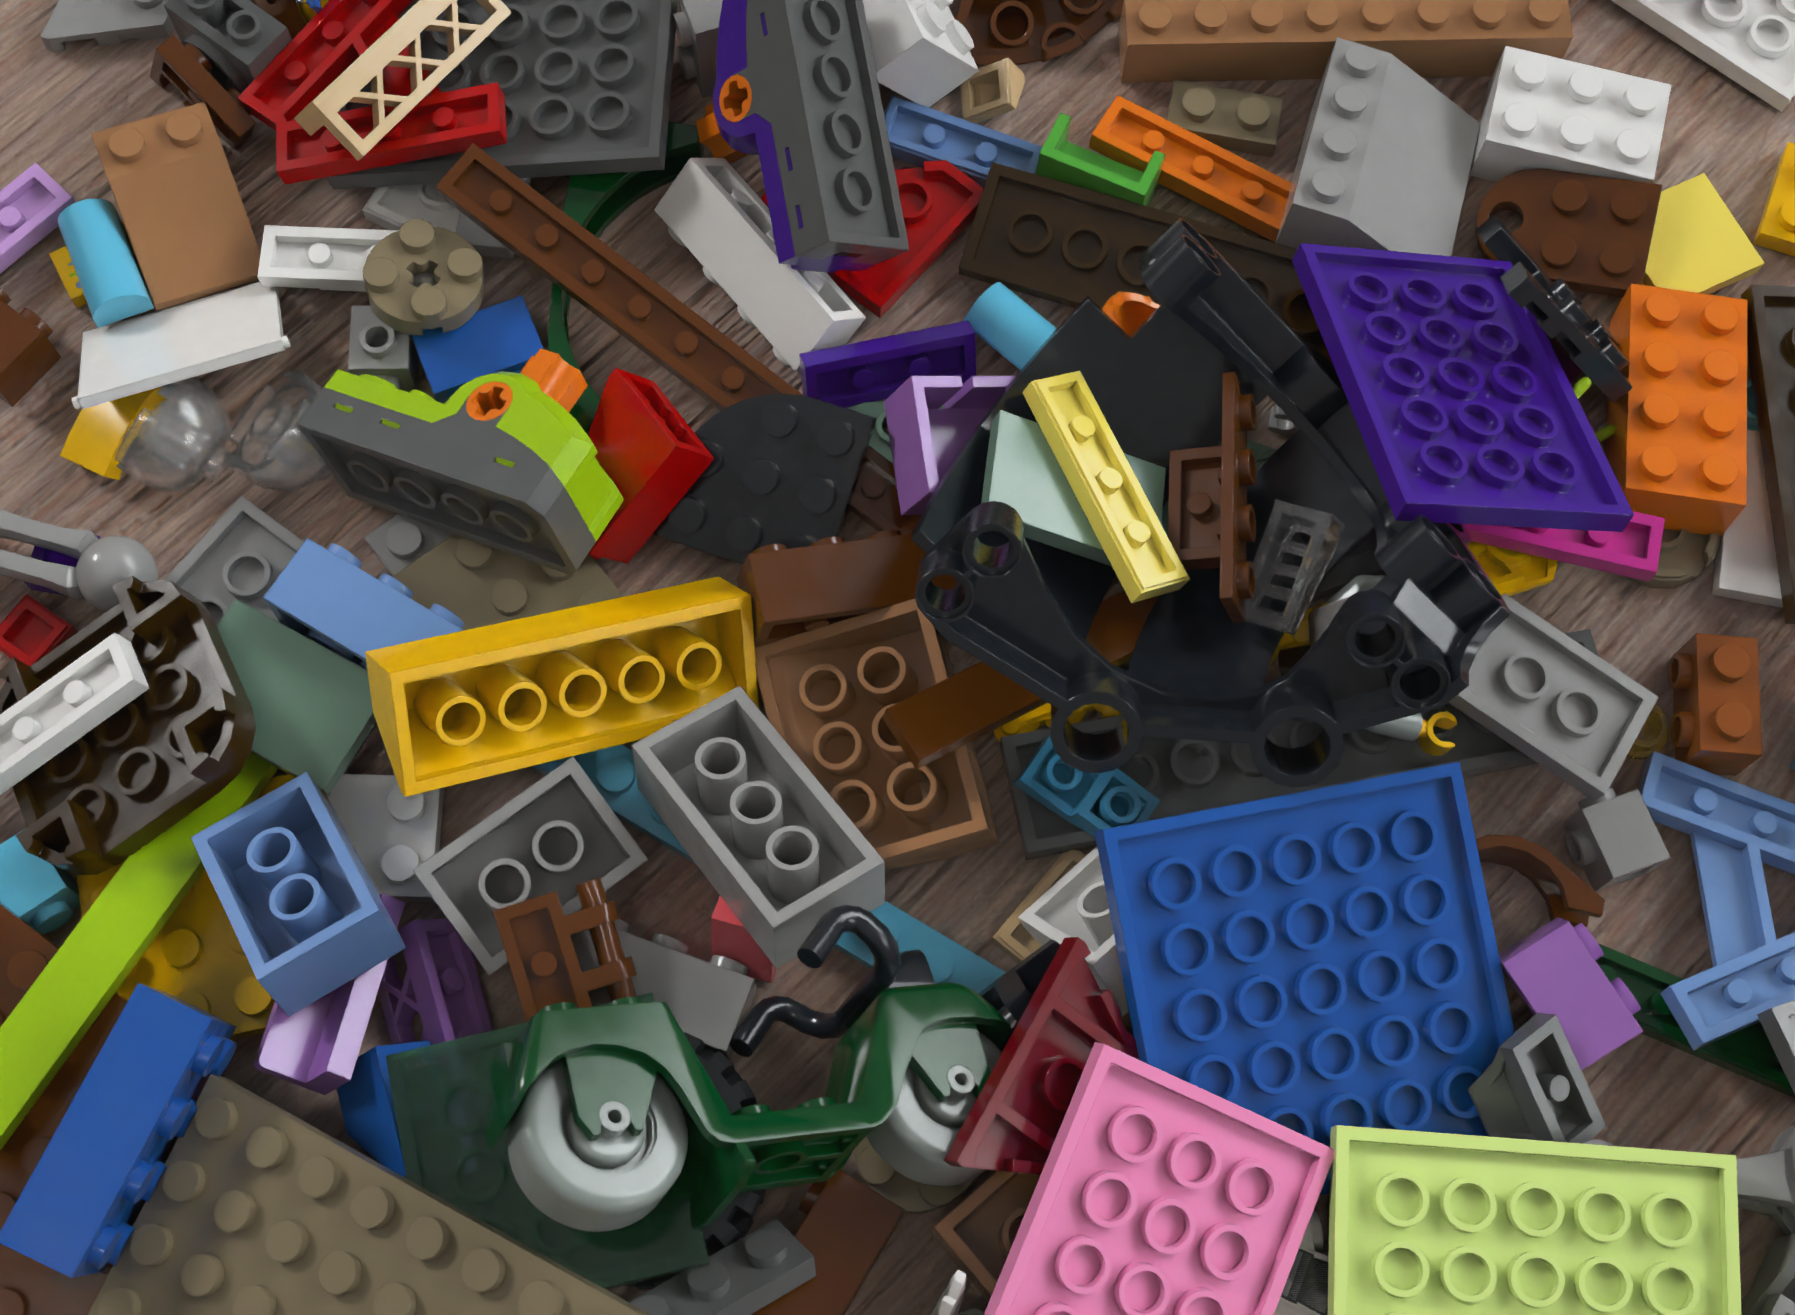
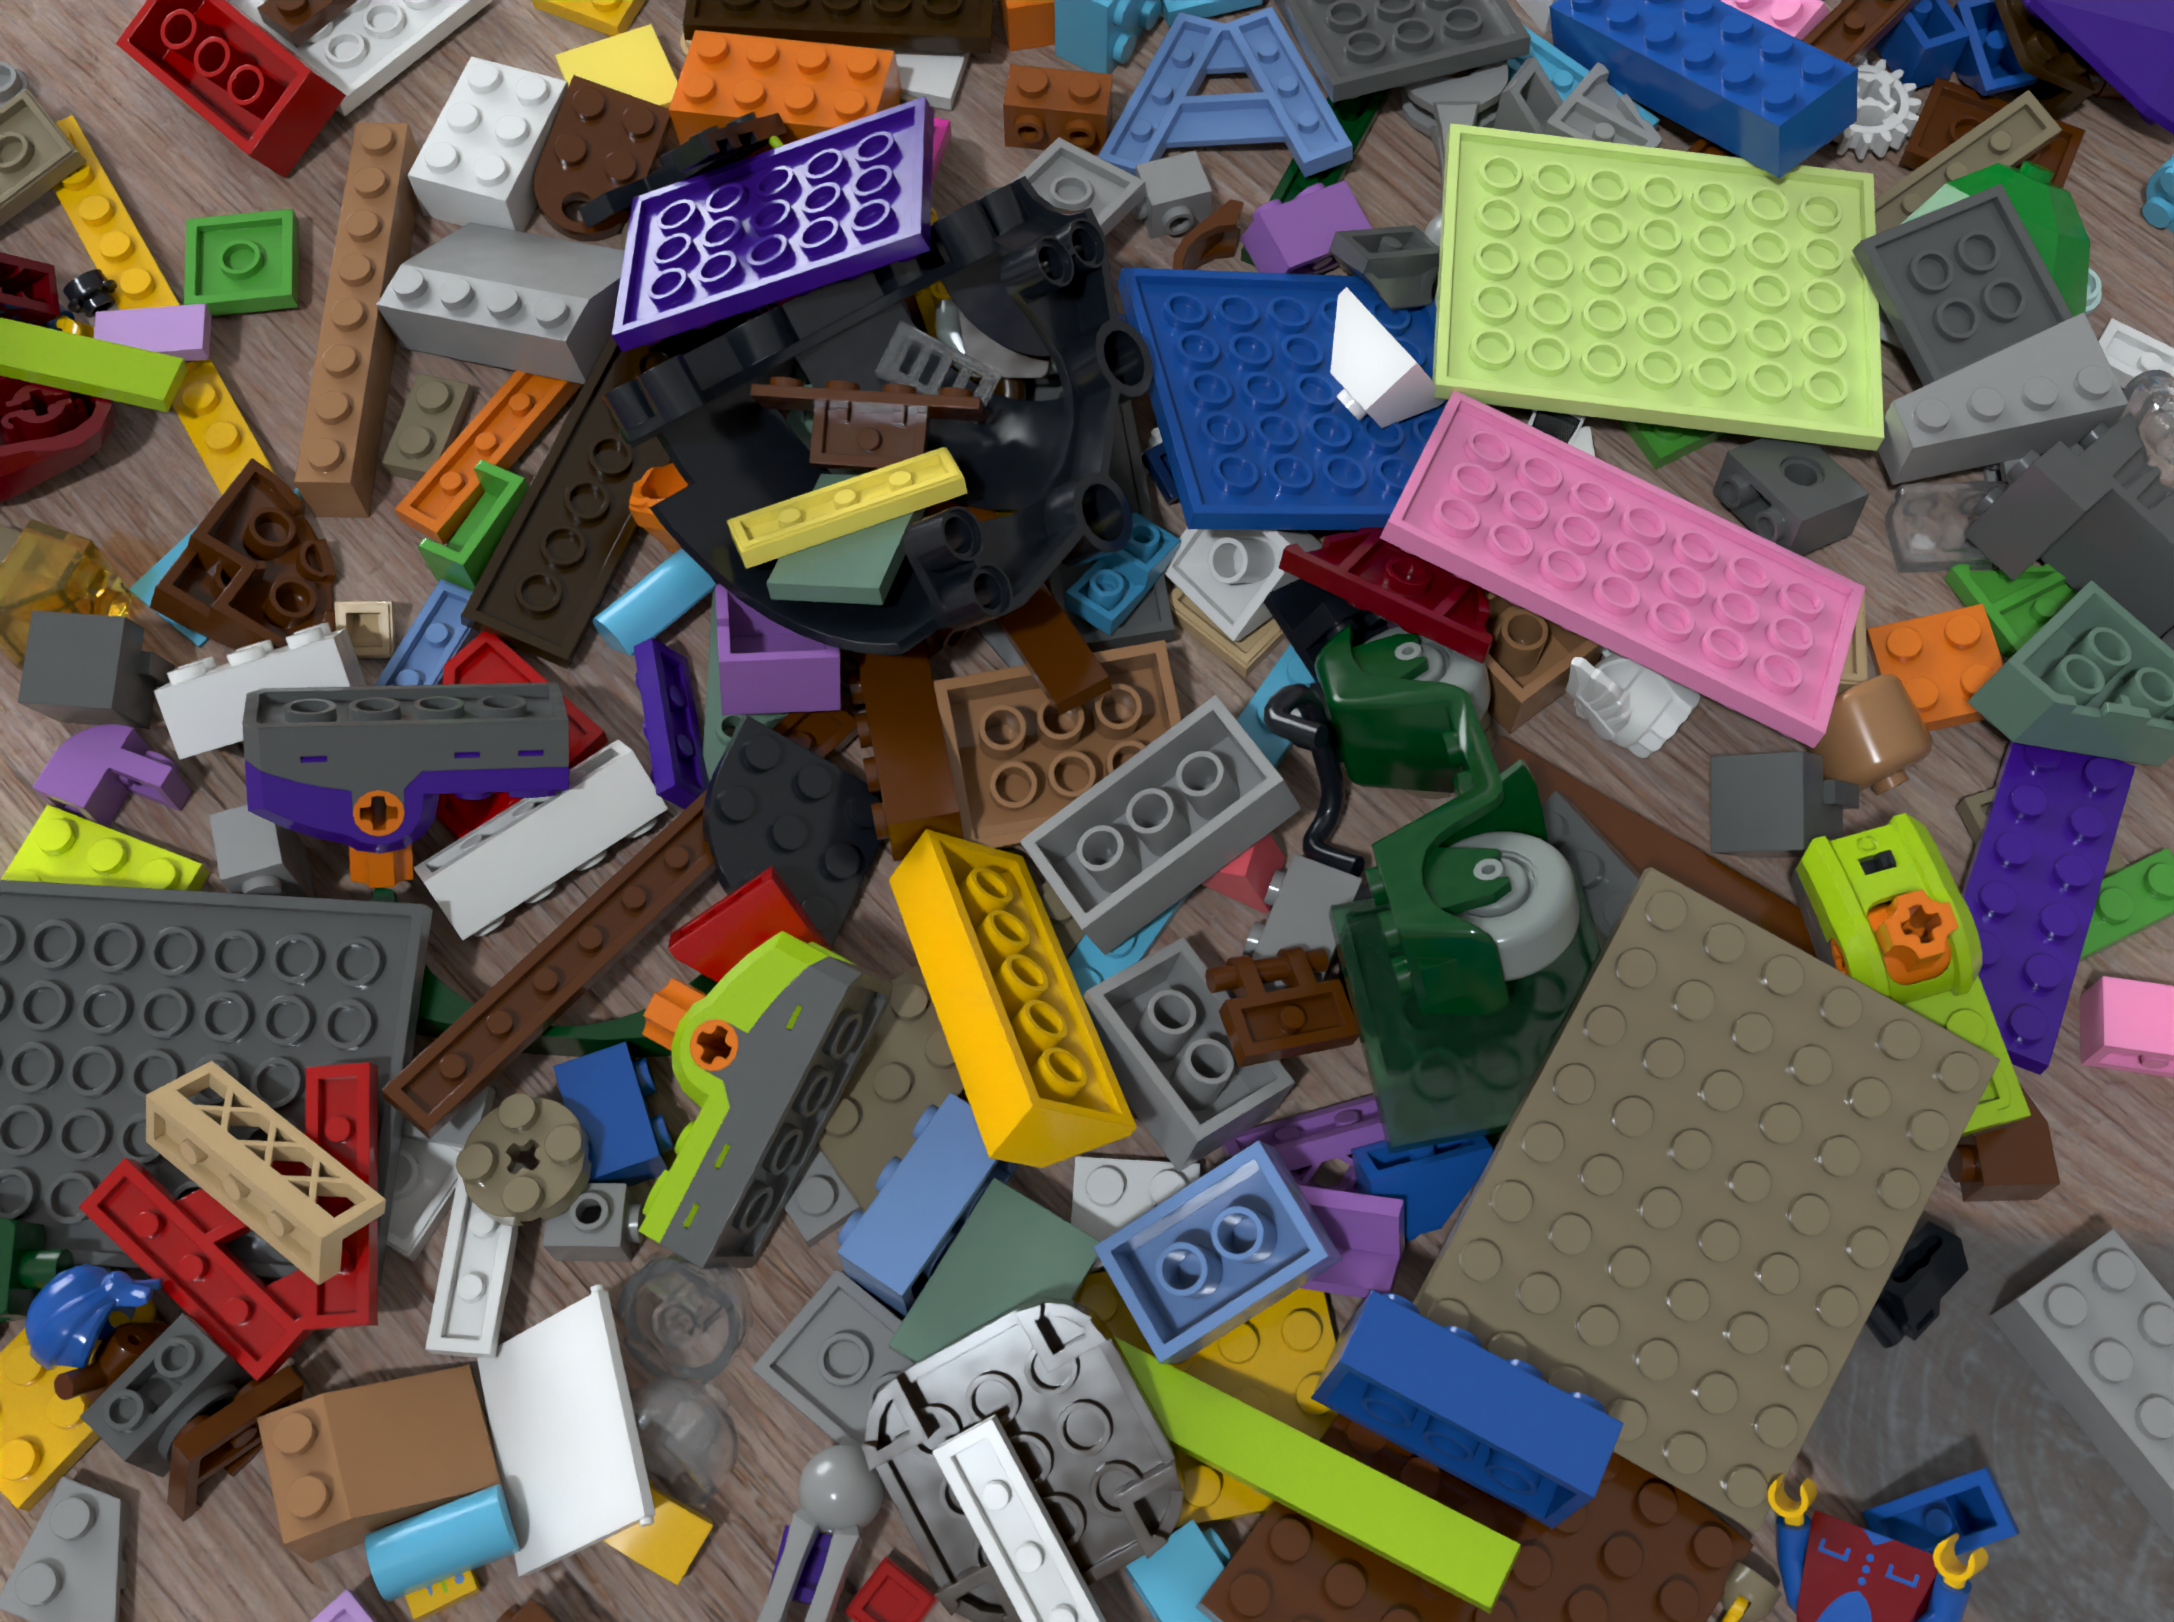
camera: 85 degrees left, 5 degrees down
none -> white slope [1330,287,1446,428]

